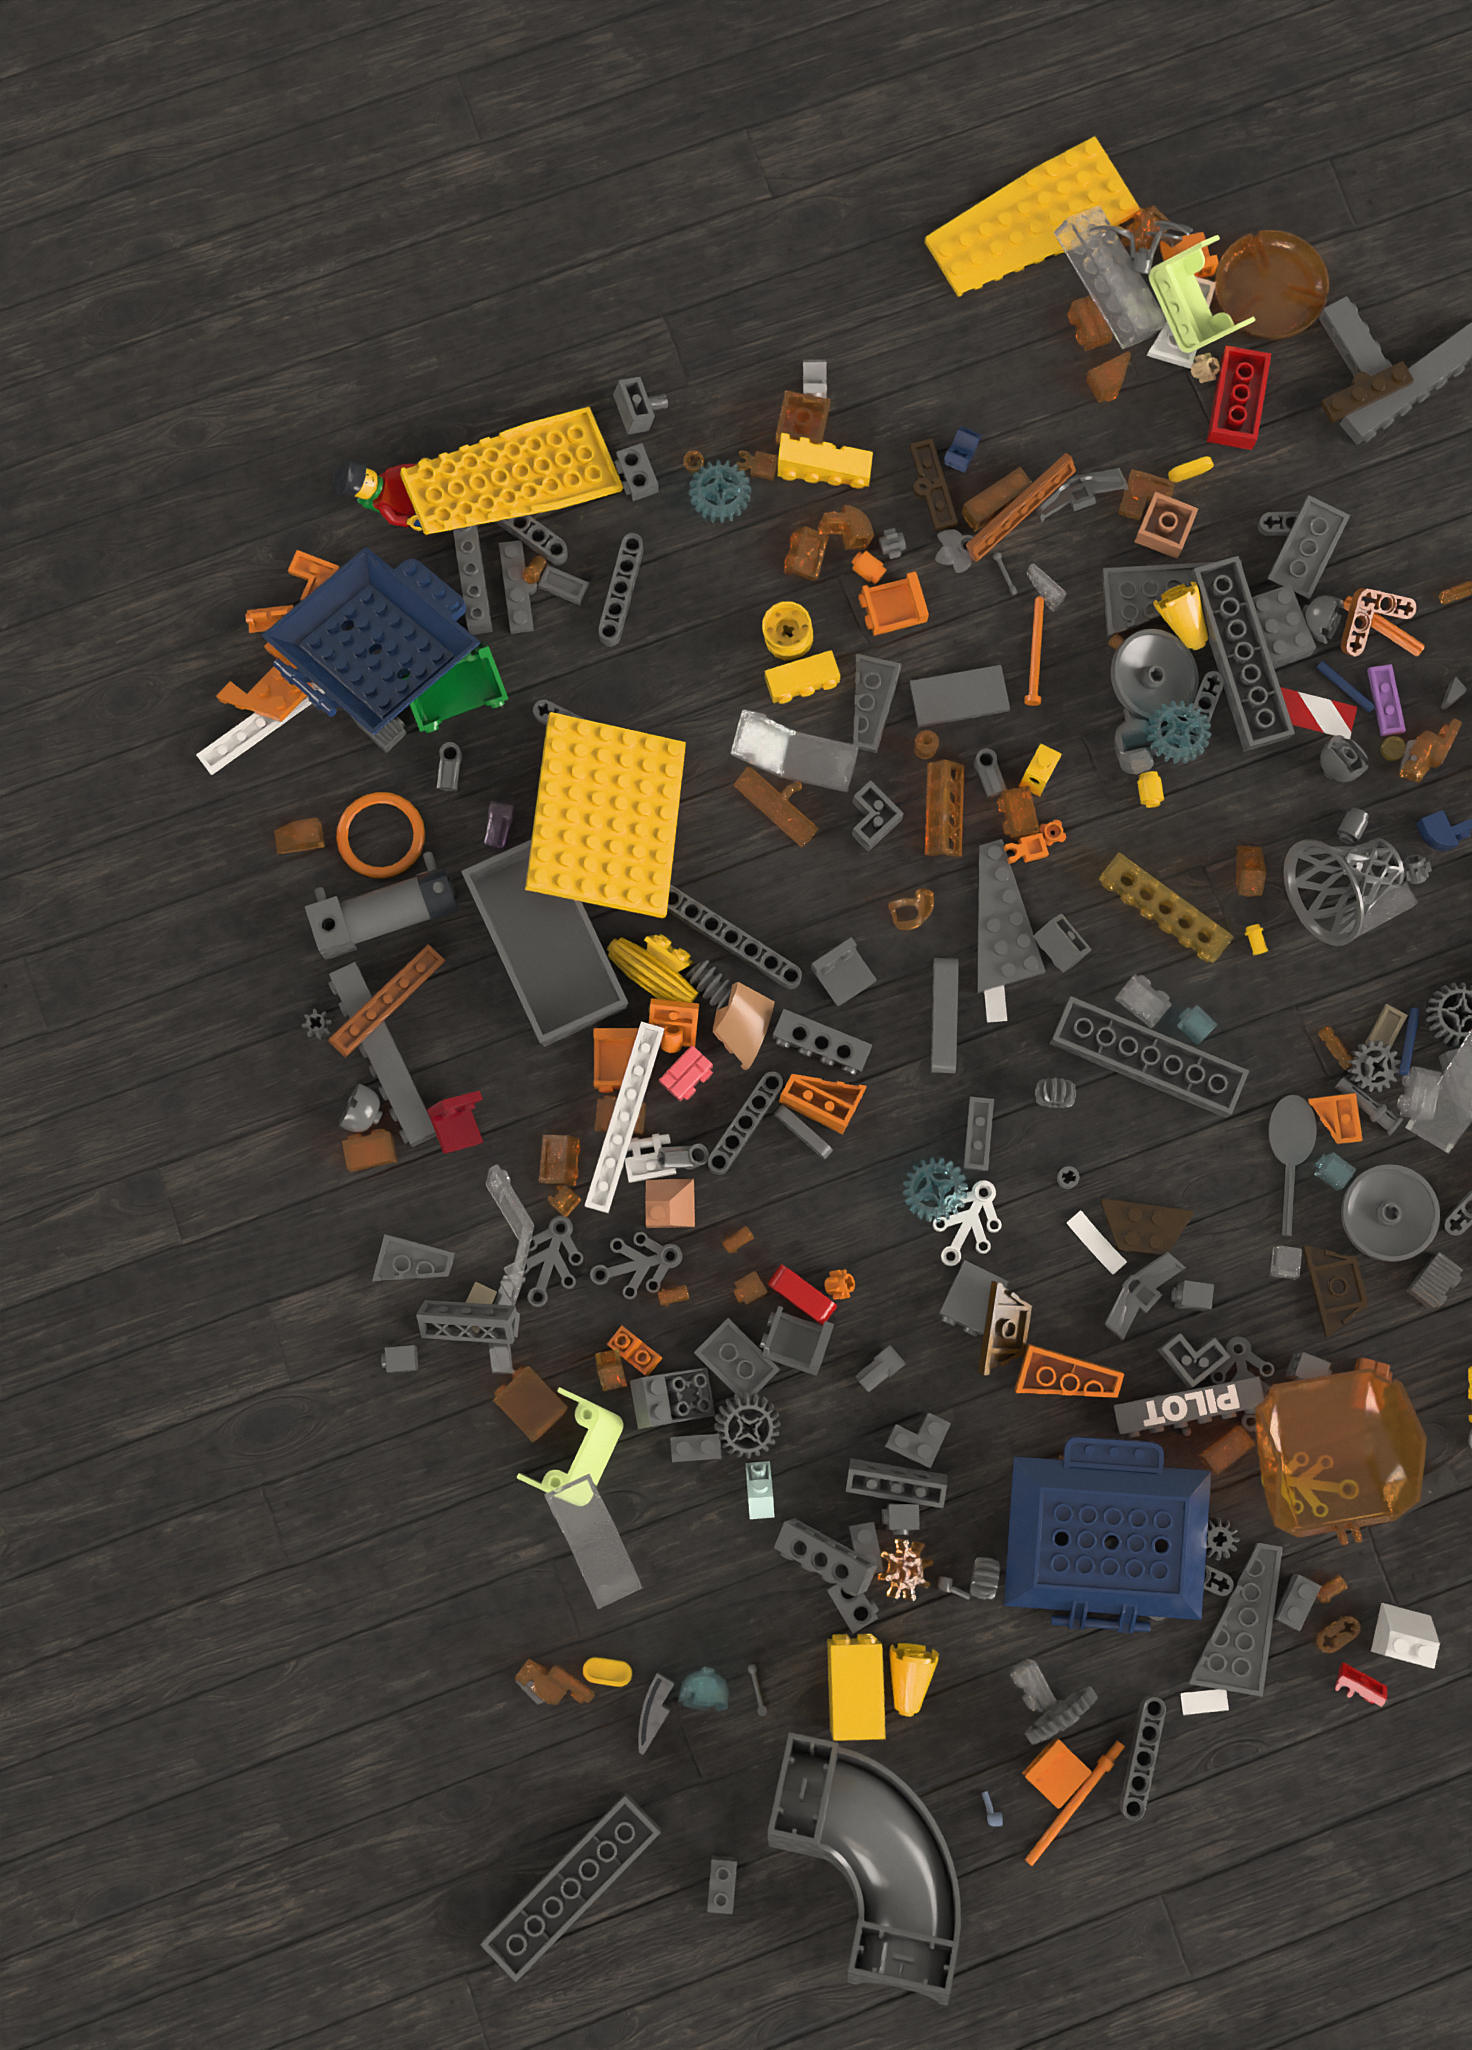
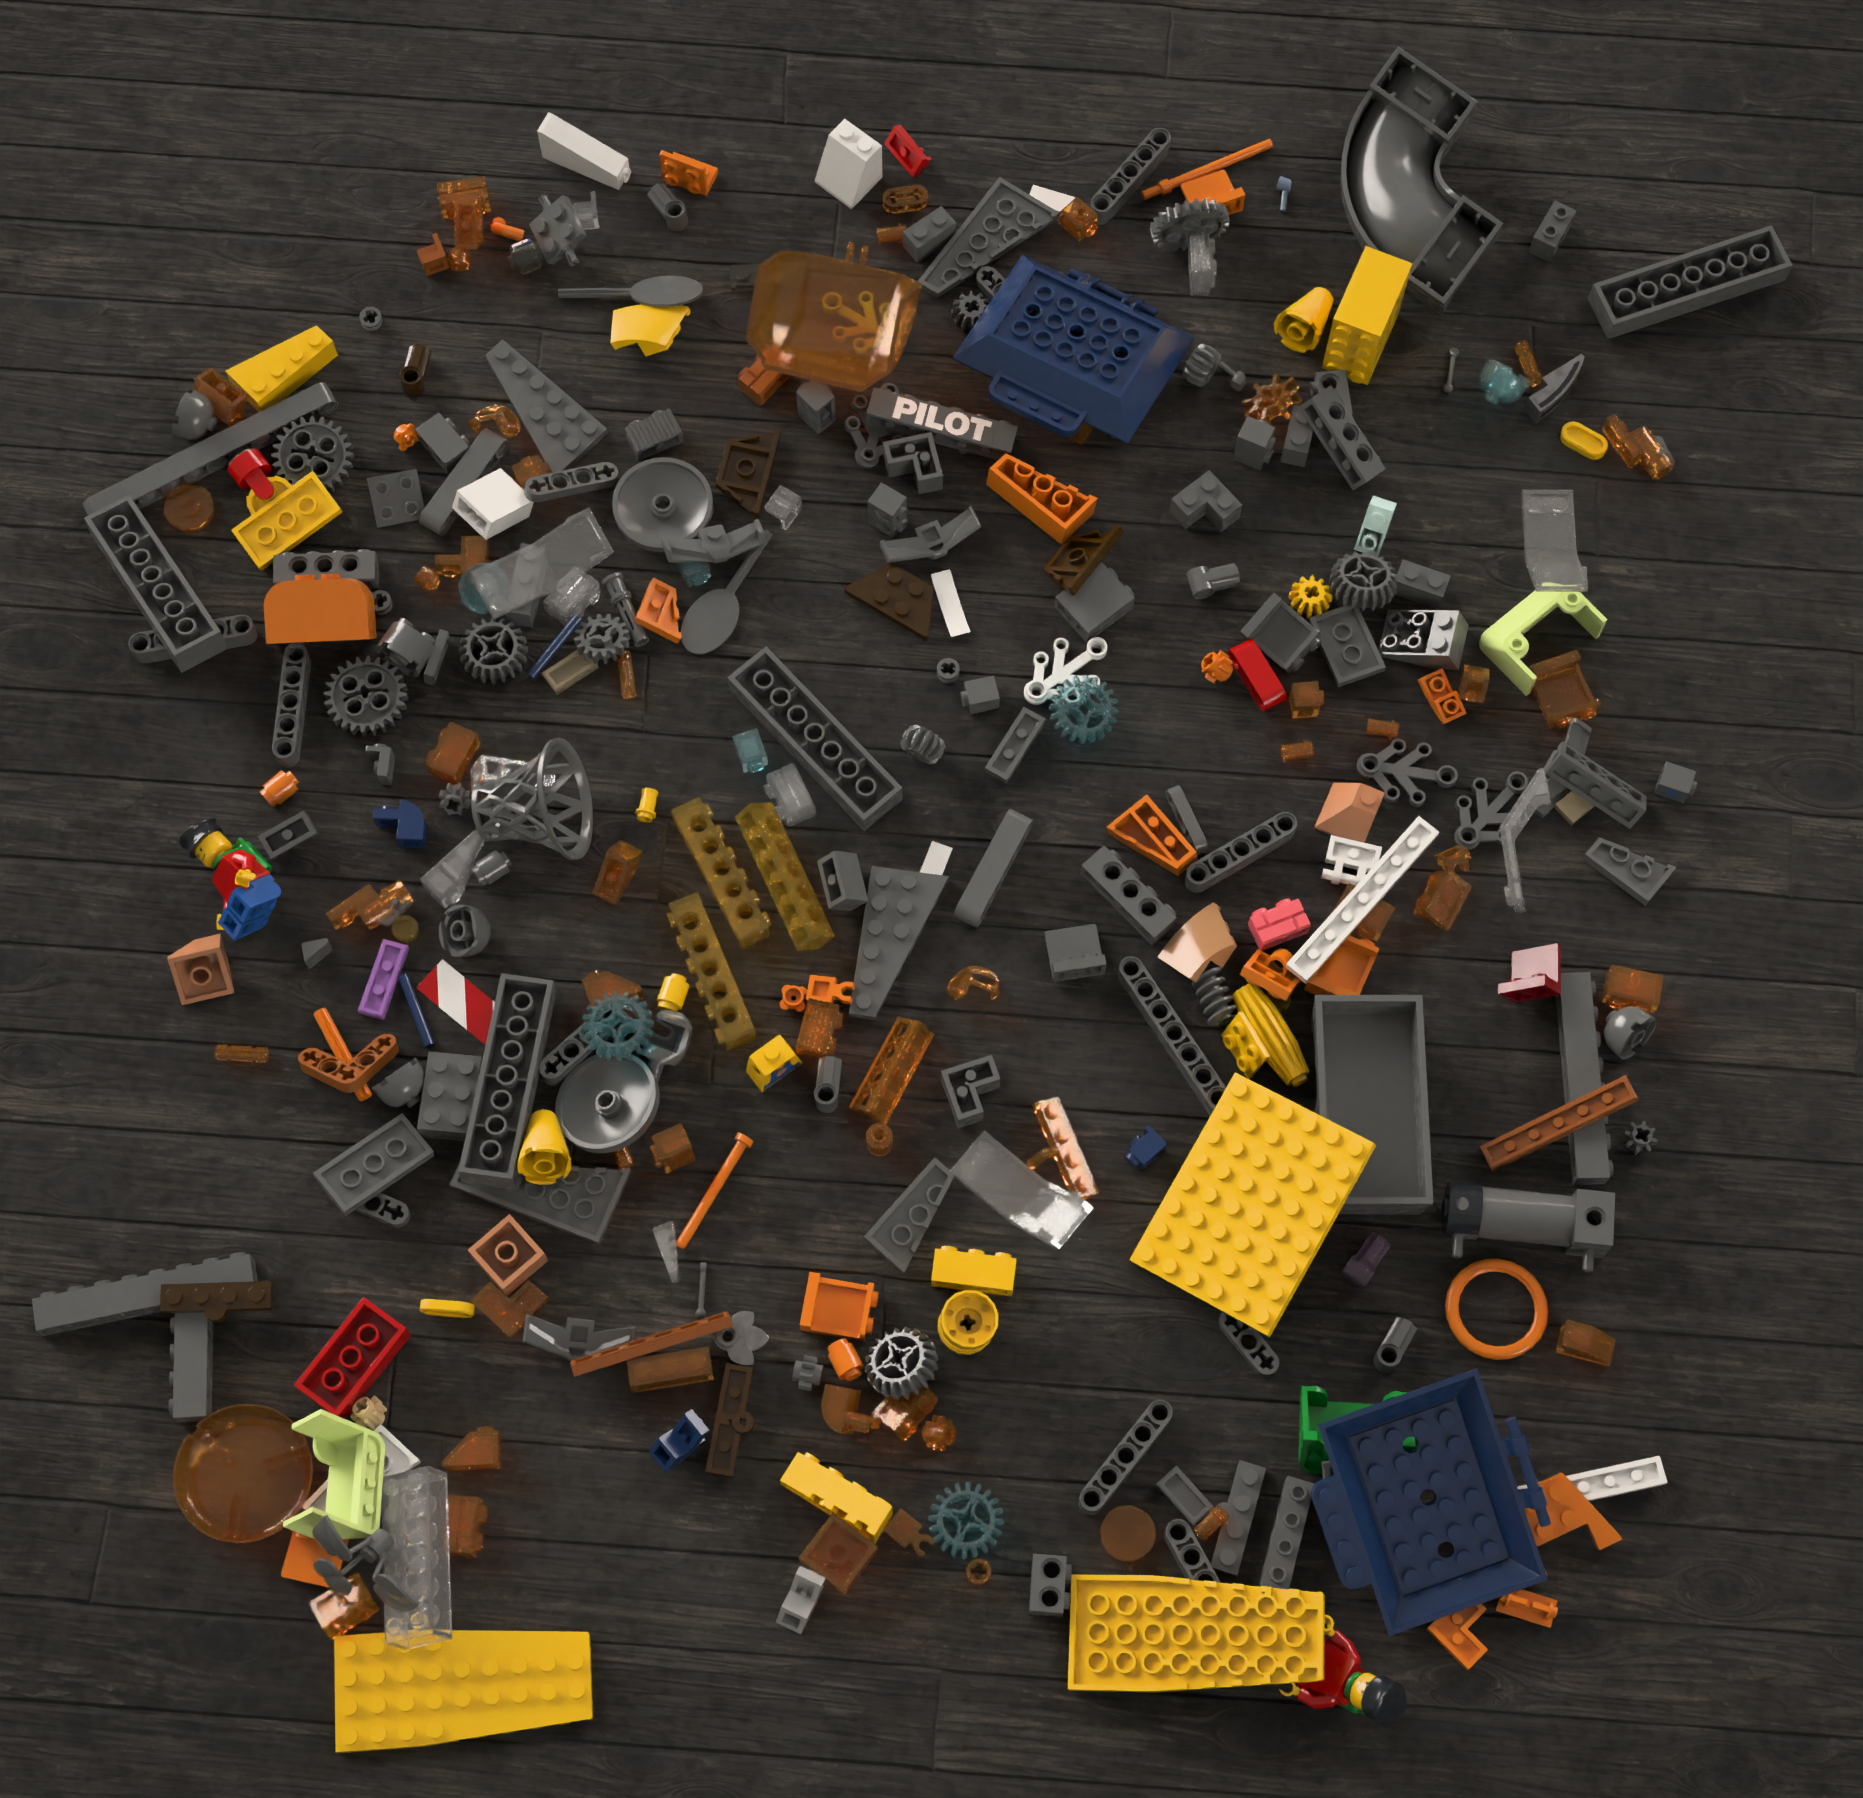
camera: 155 degrees left, 10 degrees down
dark grey brick [613,377,668,435] -> none
dark grey piece [657,1144,709,1170] -> none
dark grey brick [846,1458,947,1508] -> none
dark grey tile [909,665,1010,728] -> none
clear orange brick [1198,1426,1255,1474] -> none
none -> clear slope [420,829,484,908]
none -> clear orange brick [426,722,481,785]
none -> clear orange slope [581,971,644,1014]
none -> clear orange brick [650,1123,696,1174]
none -> dark grey plate [661,519,765,564]
none -> clear yellow brick [666,892,757,1050]
none -> clear yellow brick [735,802,835,951]
none -> dark grey gear [865,1326,939,1401]
none -> clear orange gear [922,1416,956,1451]
none -> dark grey brick [960,675,1000,715]
none -> clear orange brick [1059,197,1098,242]
none -> clear orange tile [1100,1505,1156,1562]
none -> dark blue brick [1124,1125,1167,1171]
none -> yellow gear [1289,575,1332,619]
none -> clear orange axle [1514,340,1543,386]

